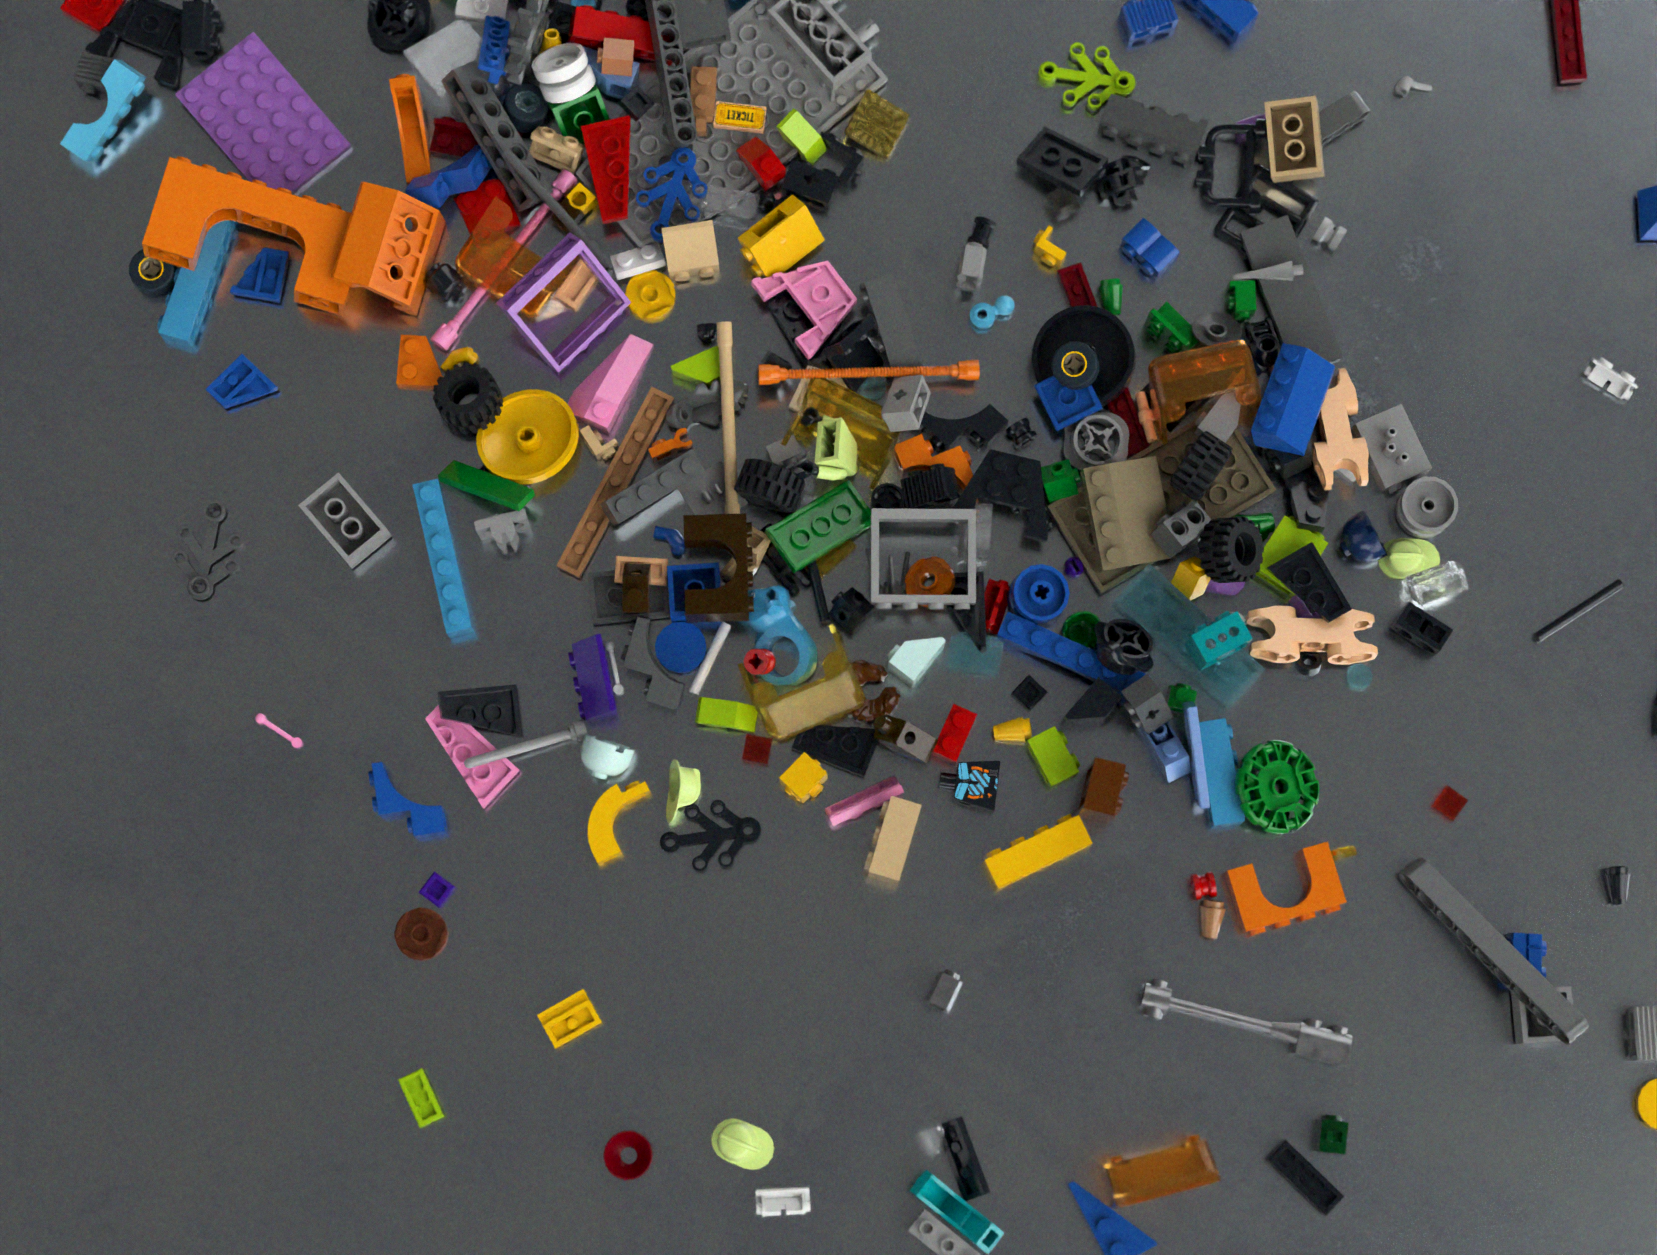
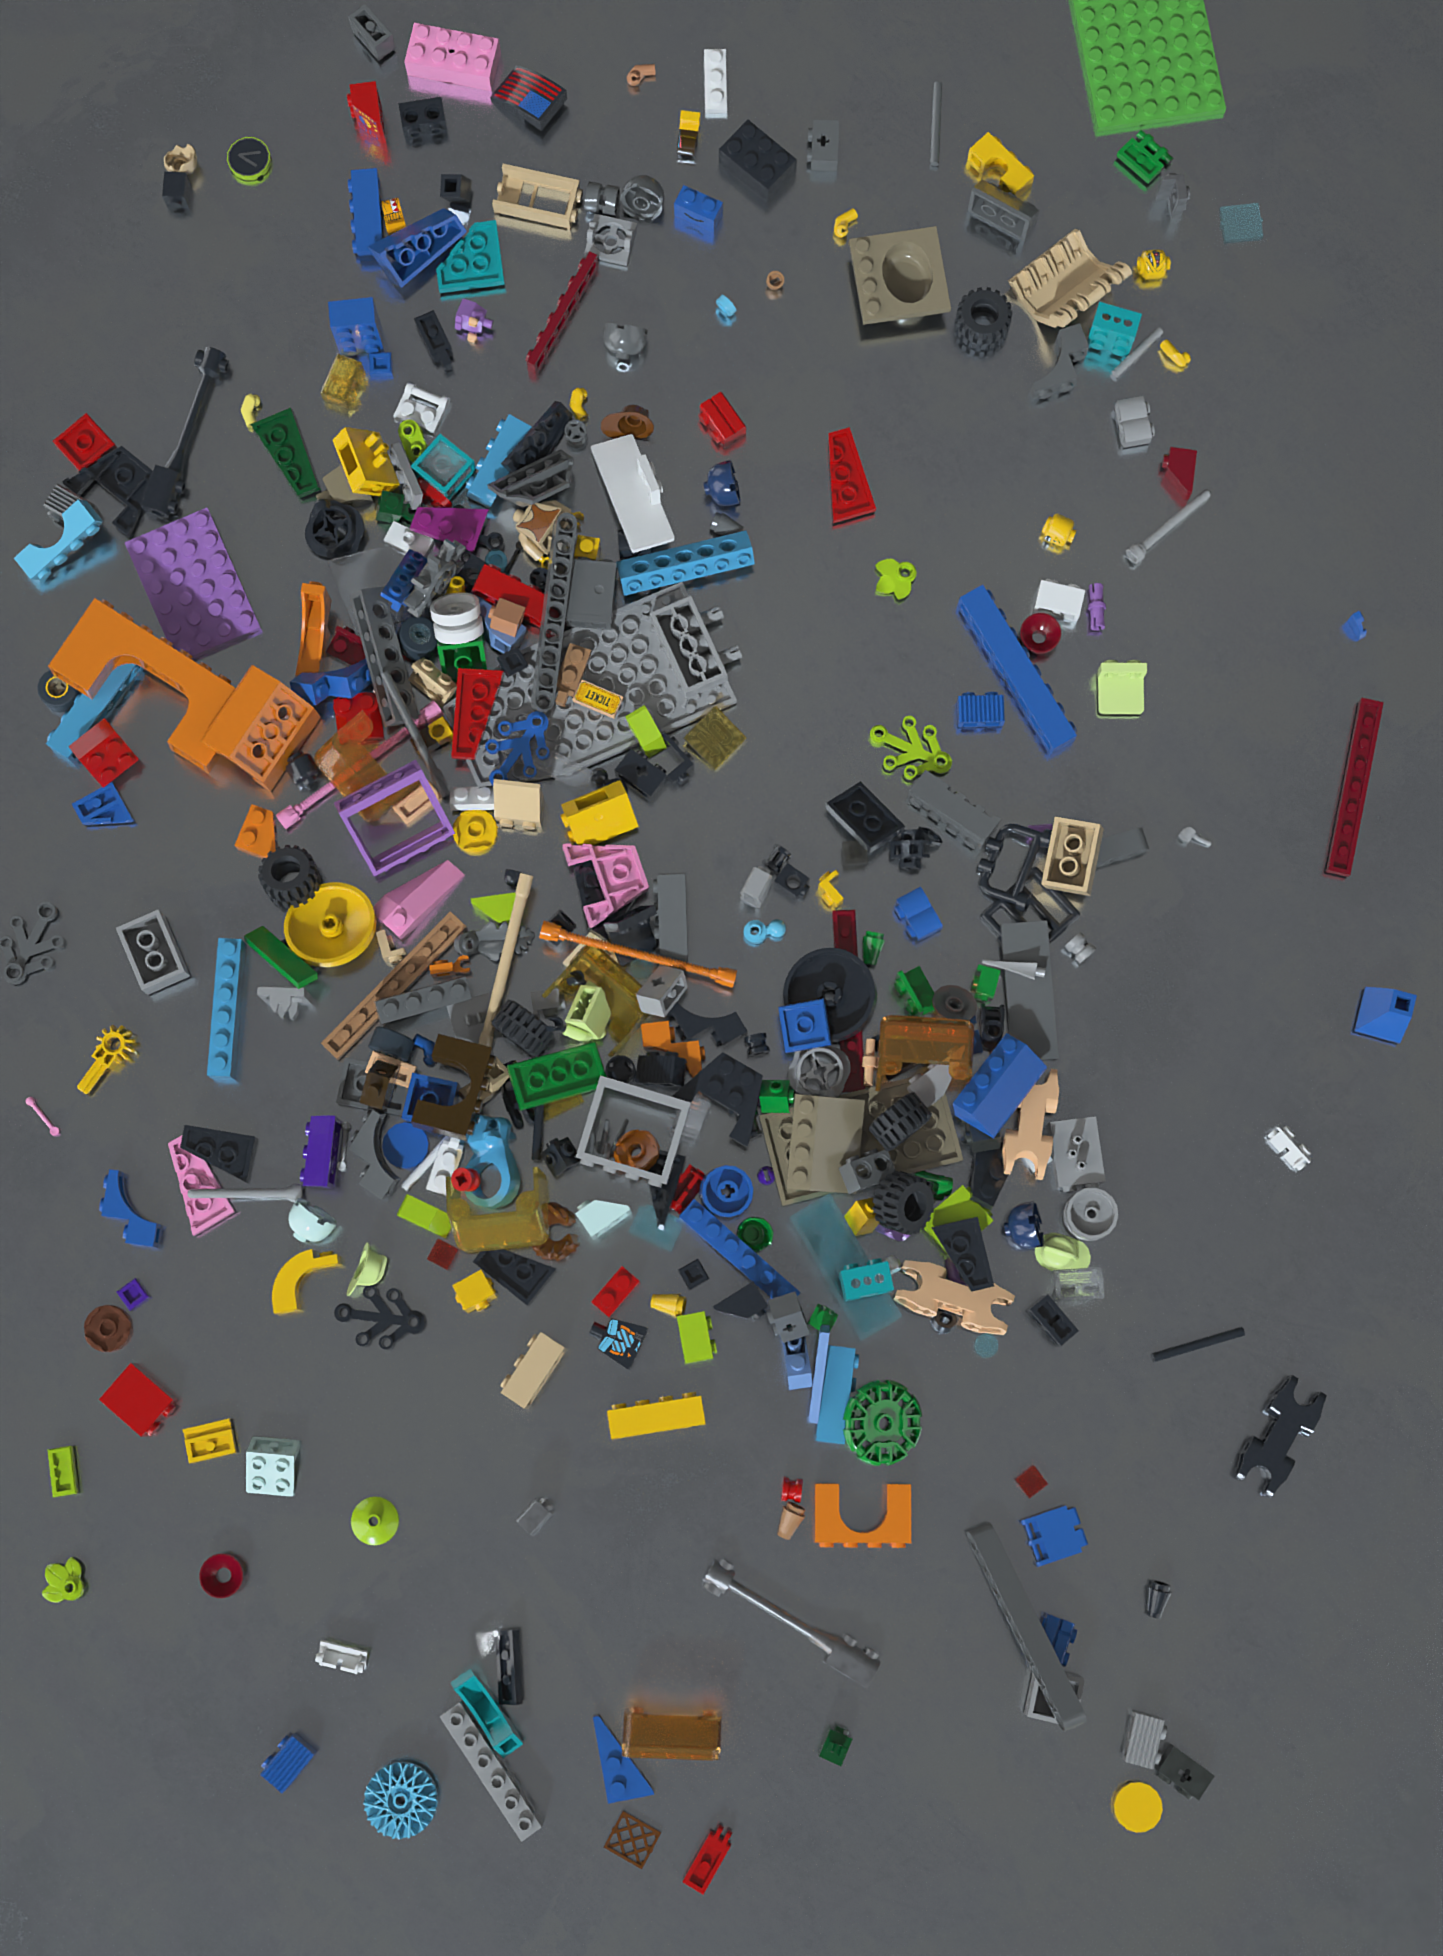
camera: 20 degrees right, 0 degrees up
blue wing [230,247,290,303] -> none
yellow arm [440,346,478,371] -> none
yellowish green piece [712,1118,774,1170] -> none
red slope [735,136,786,191] -> none
bright pink plate [824,776,904,826] -> none
dark brown torso [874,715,938,763] -> none
black wheel [1051,342,1099,390] -> none
reddish brown brick [1077,757,1129,825] -> none
black piece [1094,619,1154,675] -> none
black plate [1267,1140,1345,1216] -> none
clear yellow tile [1331,845,1358,862] -> none
none -> lime plate [42,1557,85,1603]
none -> red brick [68,718,139,788]
none -> yellow gear [77,1025,136,1094]
none -> red brick [99,1363,178,1437]
none -> light aqua bracket [246,1436,300,1496]
none -> lime dish [351,1497,399,1545]
none -> black wheel [368,1026,414,1062]
none -> white hinge [425,1137,464,1196]
none -> black brick [774,863,810,901]
none -> blue plate [1021,1505,1088,1567]

